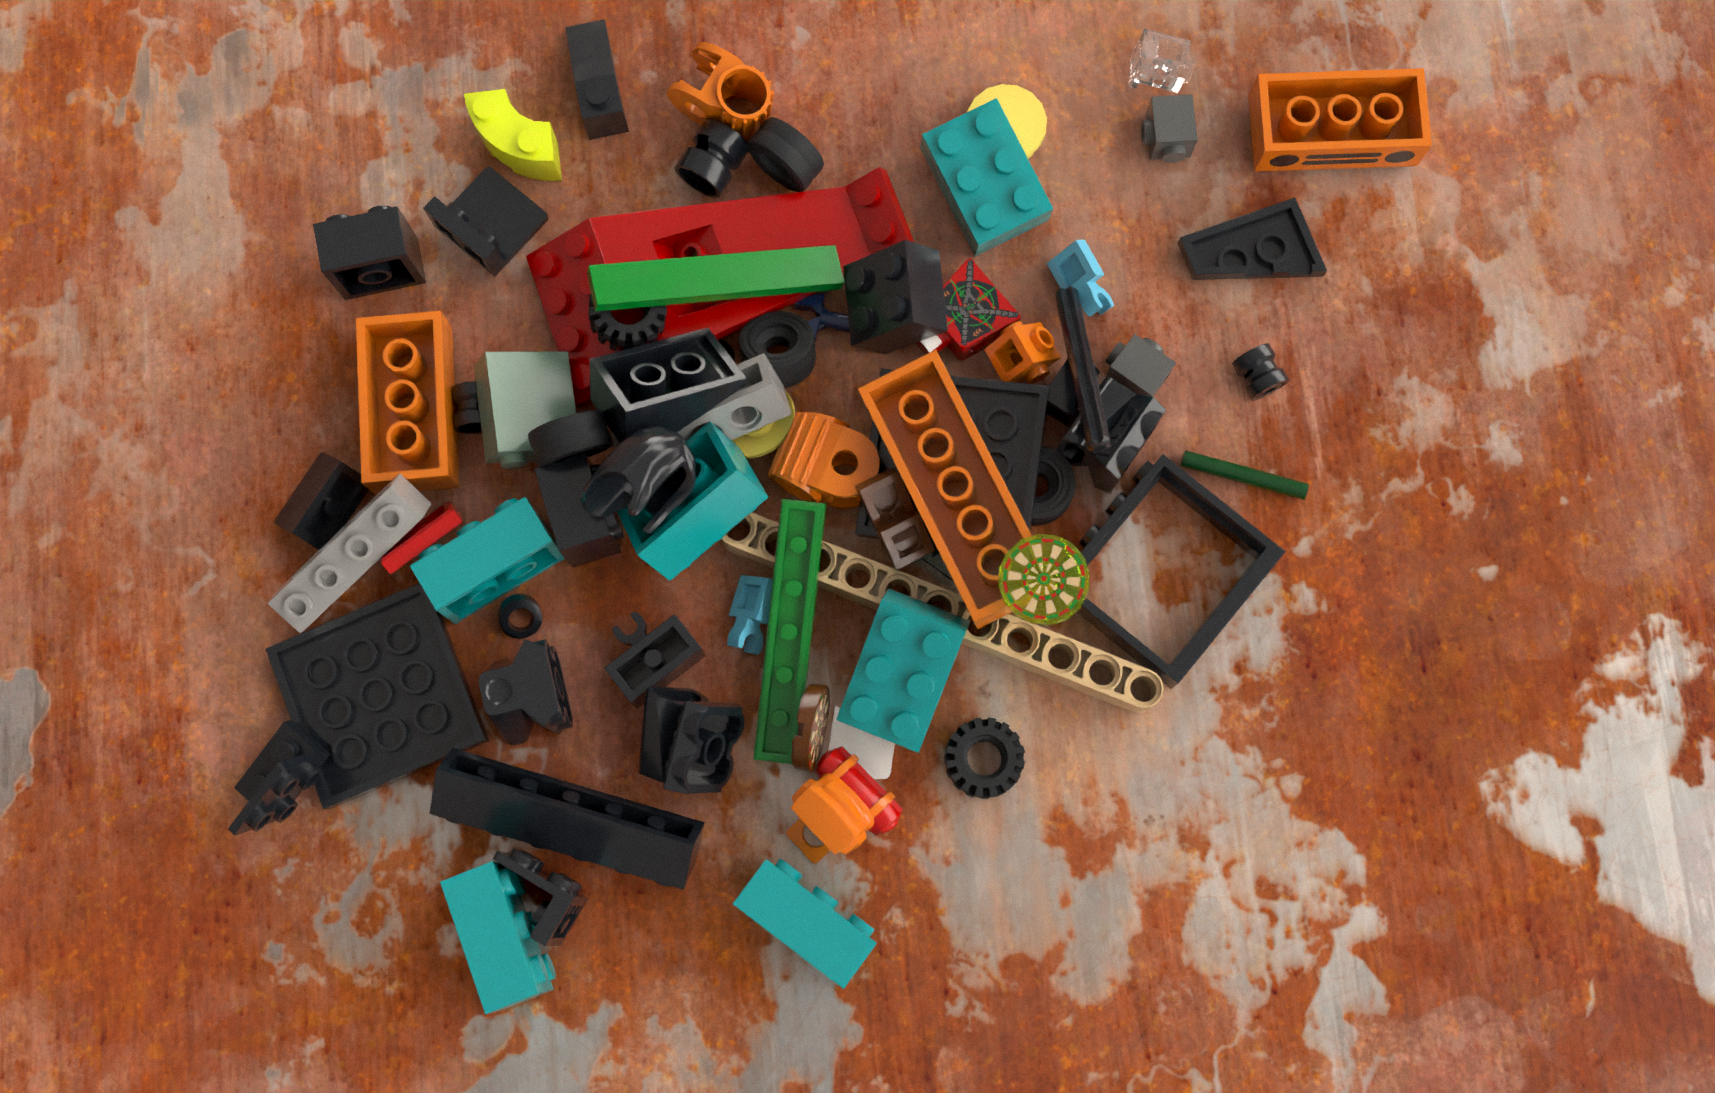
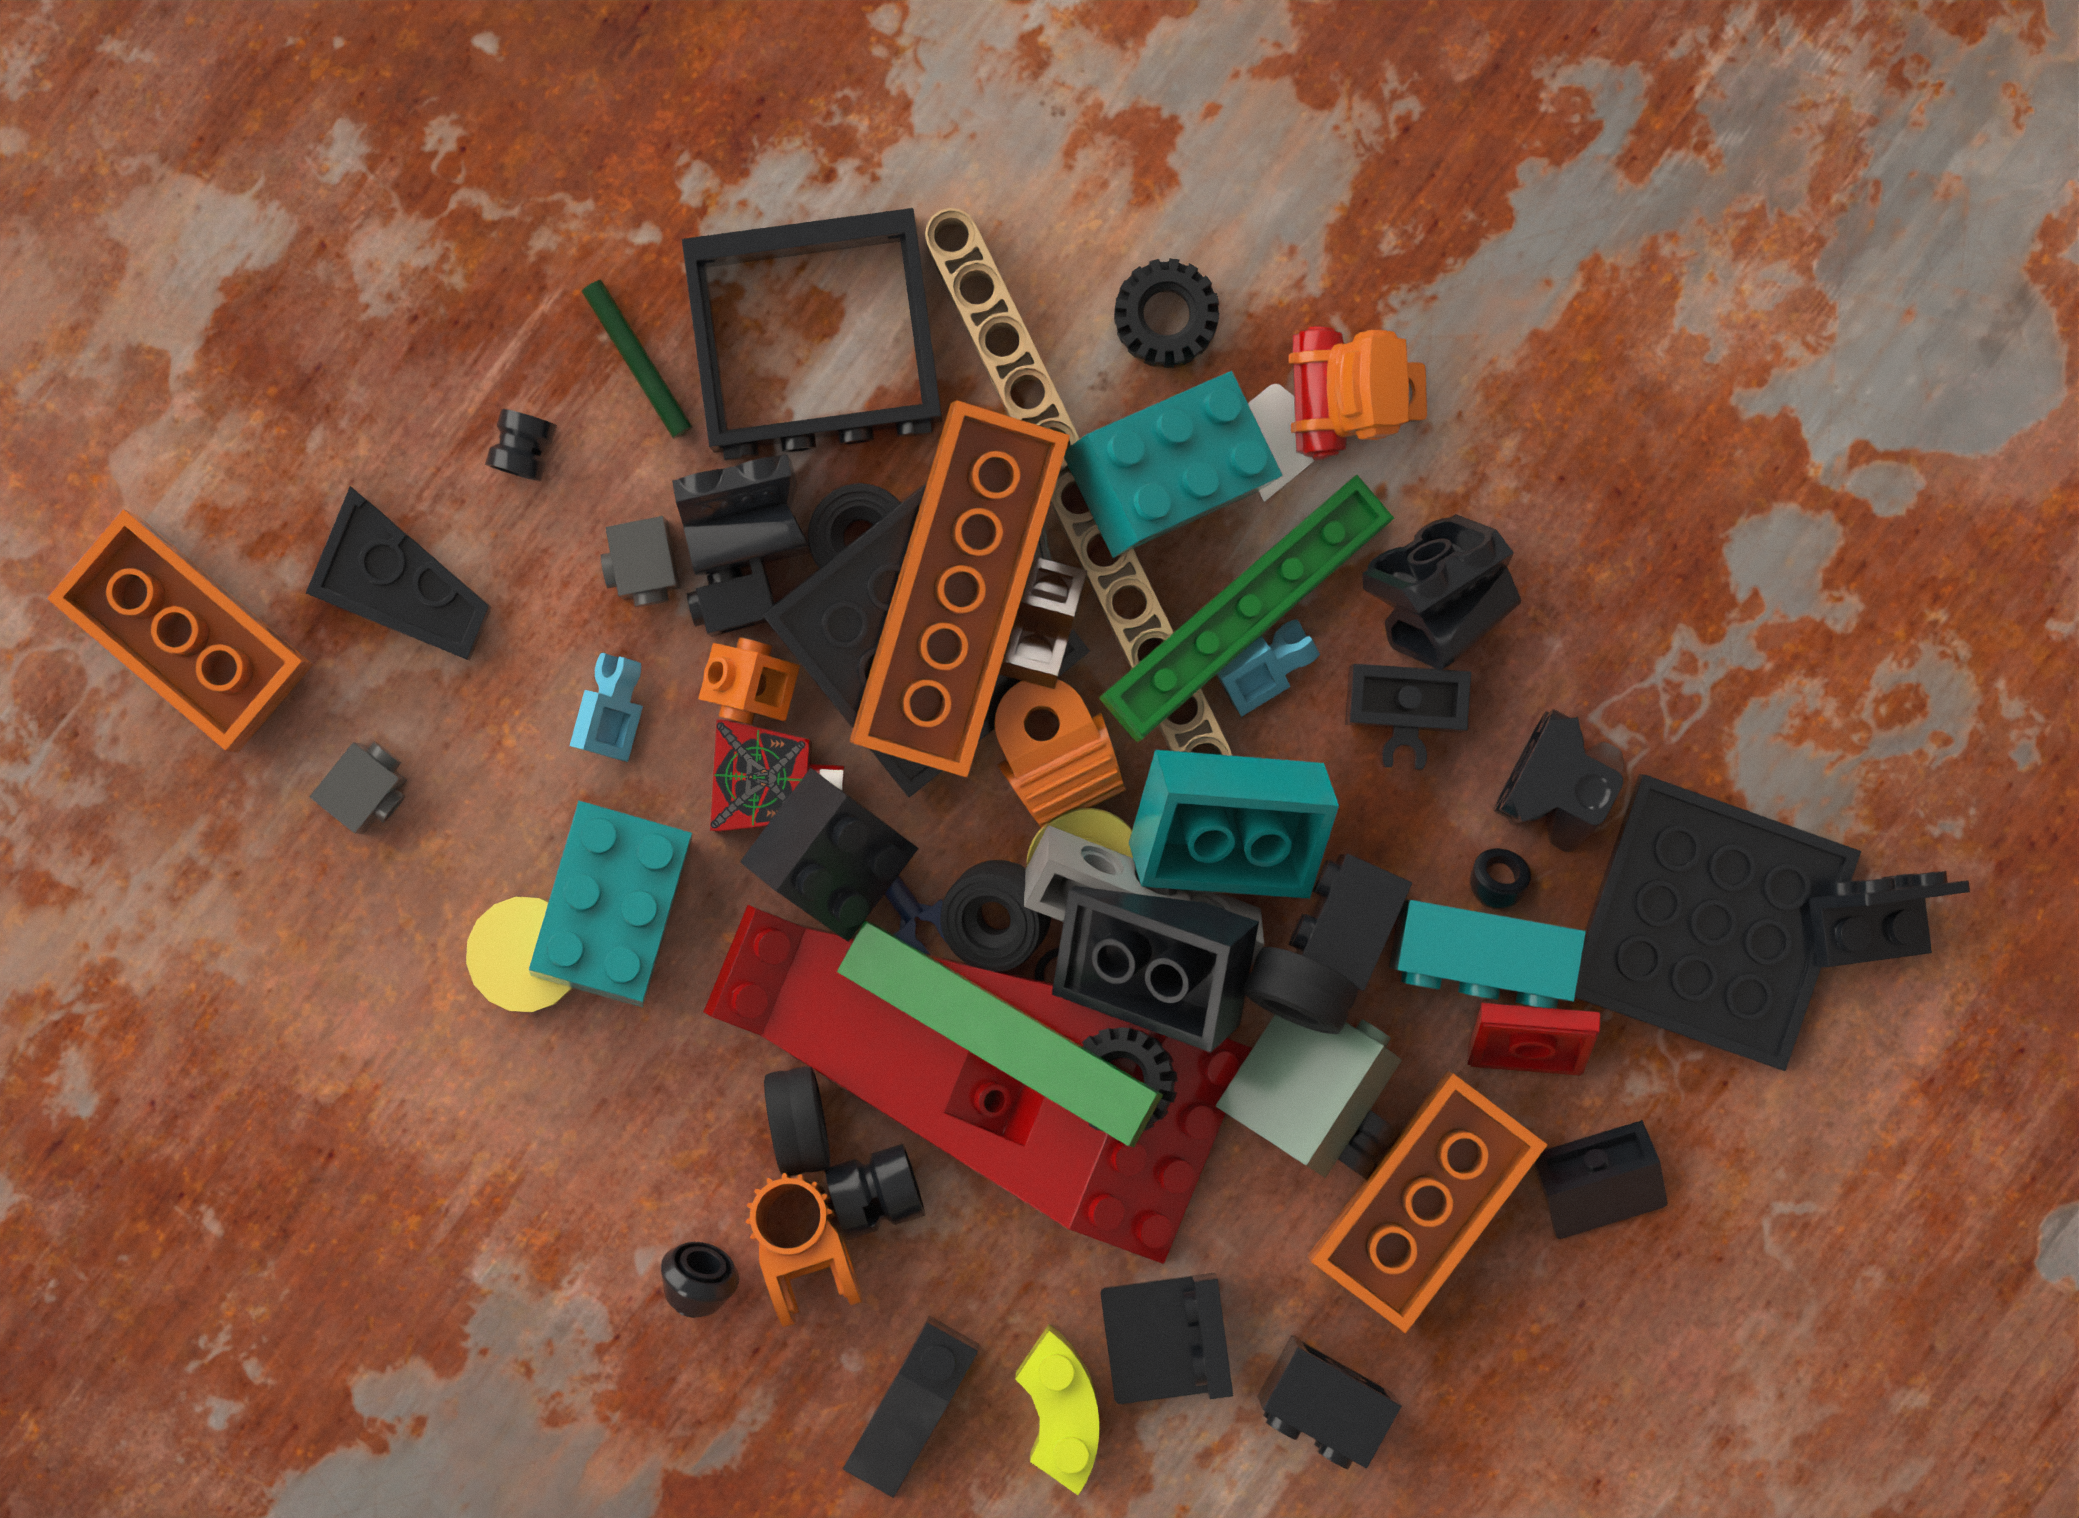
camera: 135 degrees left, 10 degrees up
light grey brick [268,473,431,634] -> none
black brick [429,748,705,890] -> none
teal brick [440,861,556,1014] -> none
black bracket [493,848,589,946] -> none
black hair [580,426,696,535] -> none
teal brick [733,858,877,989] -> none
reddish brown tile [791,684,830,773] -> none
clear neon green tile [998,534,1090,626] -> none
black axle [1055,286,1111,454] -> none
clear brick [1129,29,1195,93] -> none
none -> black cone [661,1242,739,1318]

